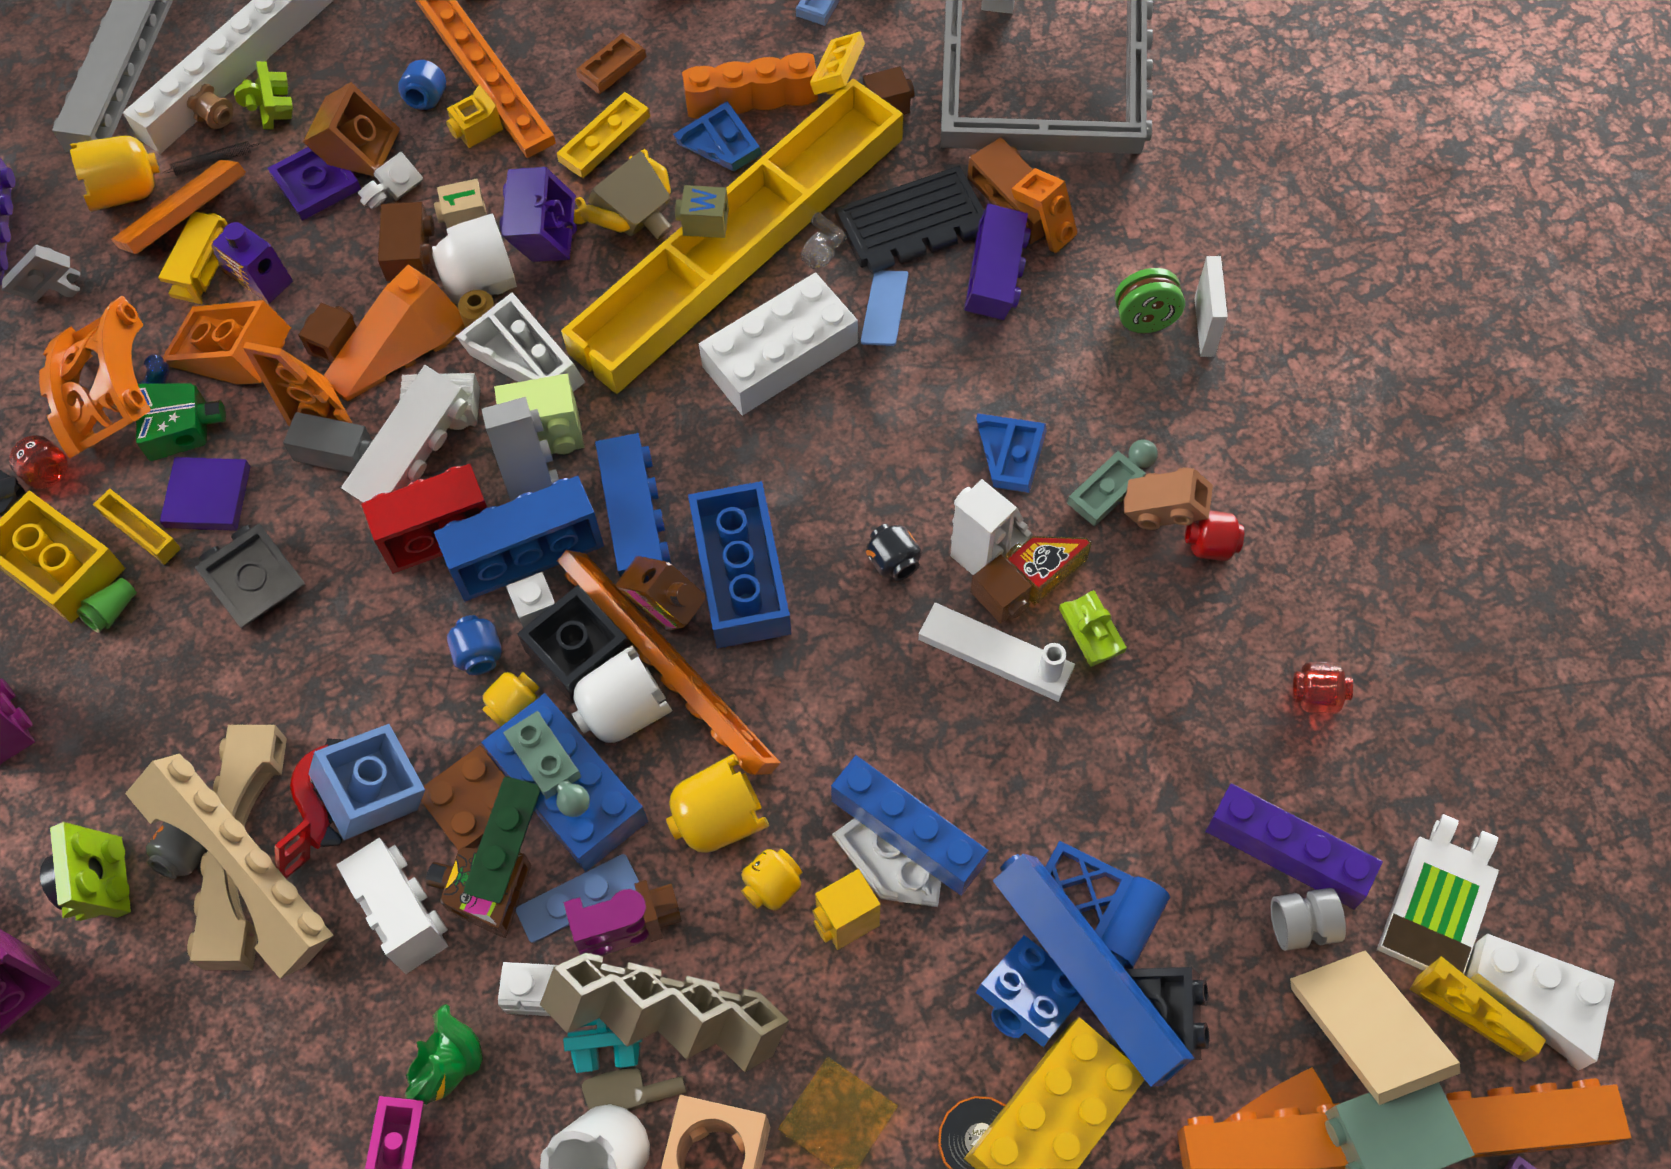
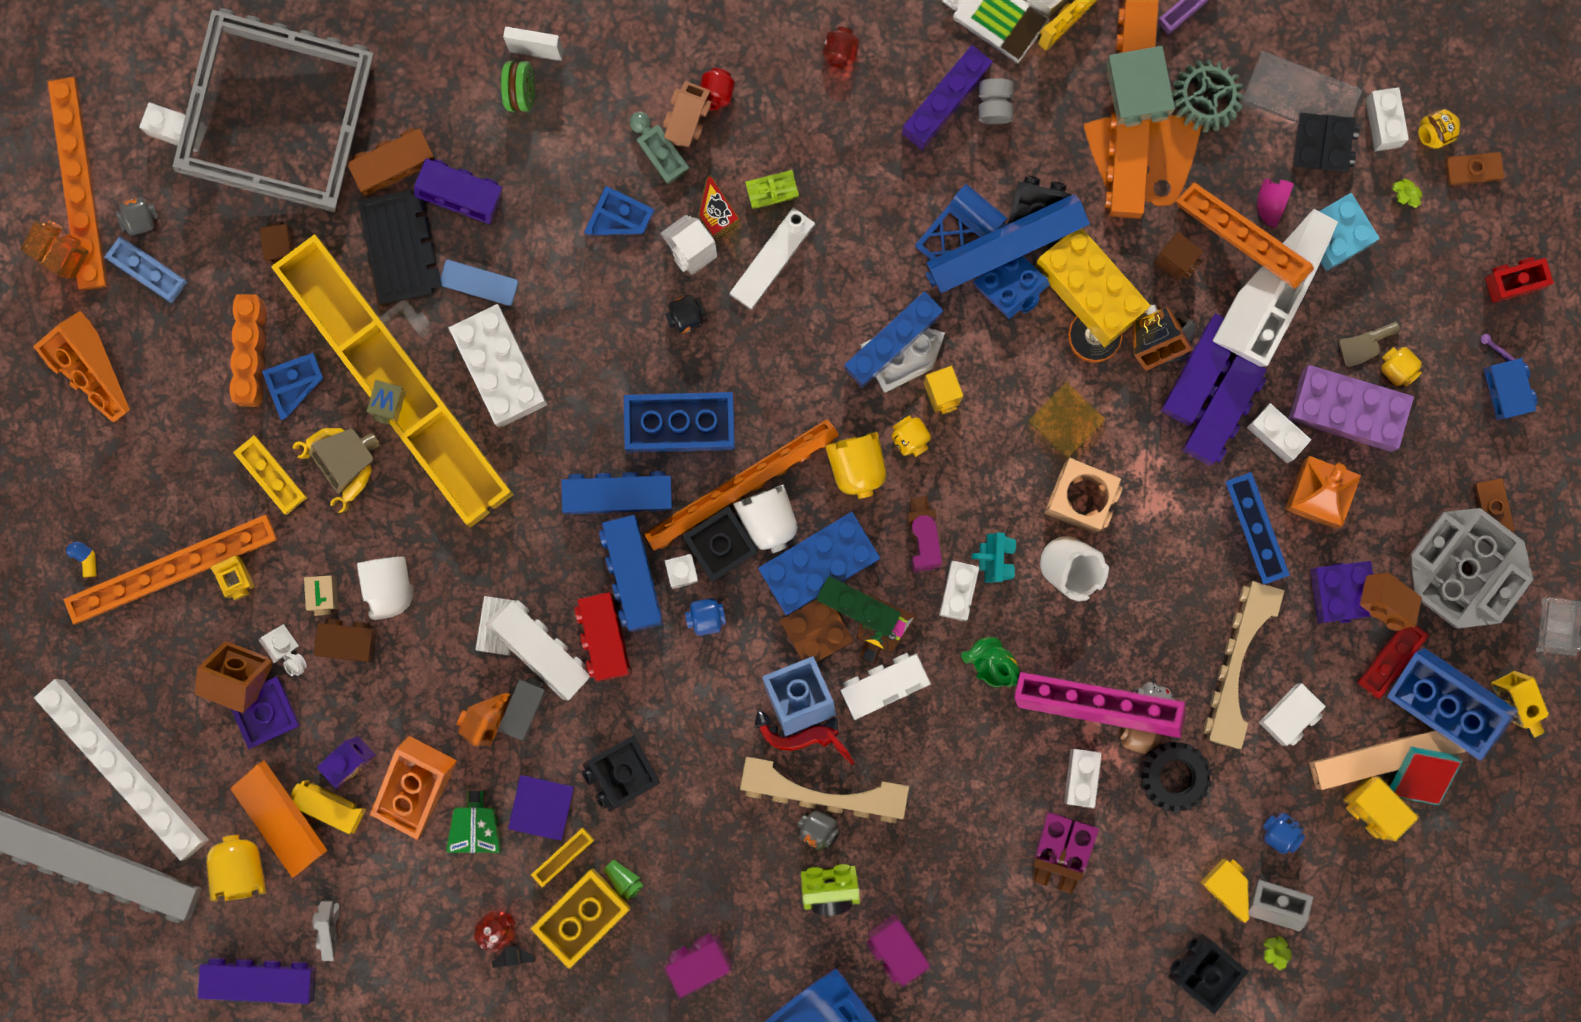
camera: 80 degrees left, 20 degrees up
orange fence [39,296,151,459] -> none
tan arch [125,754,334,979] -> none
arm [137,354,170,384] -> none
black piece [163,141,259,176] -> none
medium nougat brick [187,84,233,129] -> none
lime hips [234,61,293,129] -> none
reddish brown brick [298,302,357,364] -> none
orange wedge [323,265,465,402] -> none
blue head [398,60,447,110] -> none
white wedge [456,292,585,392] -> none
pearl gold brick [458,290,495,328] -> none
light grey brick [481,396,559,502] -> none
yellow head [482,672,540,727] -> none
yellowish green brick [494,373,584,454] -> none
dark purple brick [499,167,577,262] -> none
sand green plate [503,711,590,817] -> none
medium blue piece [516,854,639,943] -> none
dark tan brick [540,953,789,1072] -> none
dark orange plate [576,33,647,95] -> none
dark tan piece [582,1068,687,1111] -> none
reddish brown torso [615,556,706,631] -> none
yellow plate [810,31,865,95] -> none
reddish brown brick [970,554,1032,624] -> none
orange bracket [1011,168,1077,253] -> none
tan tile [1290,950,1460,1105] -> none

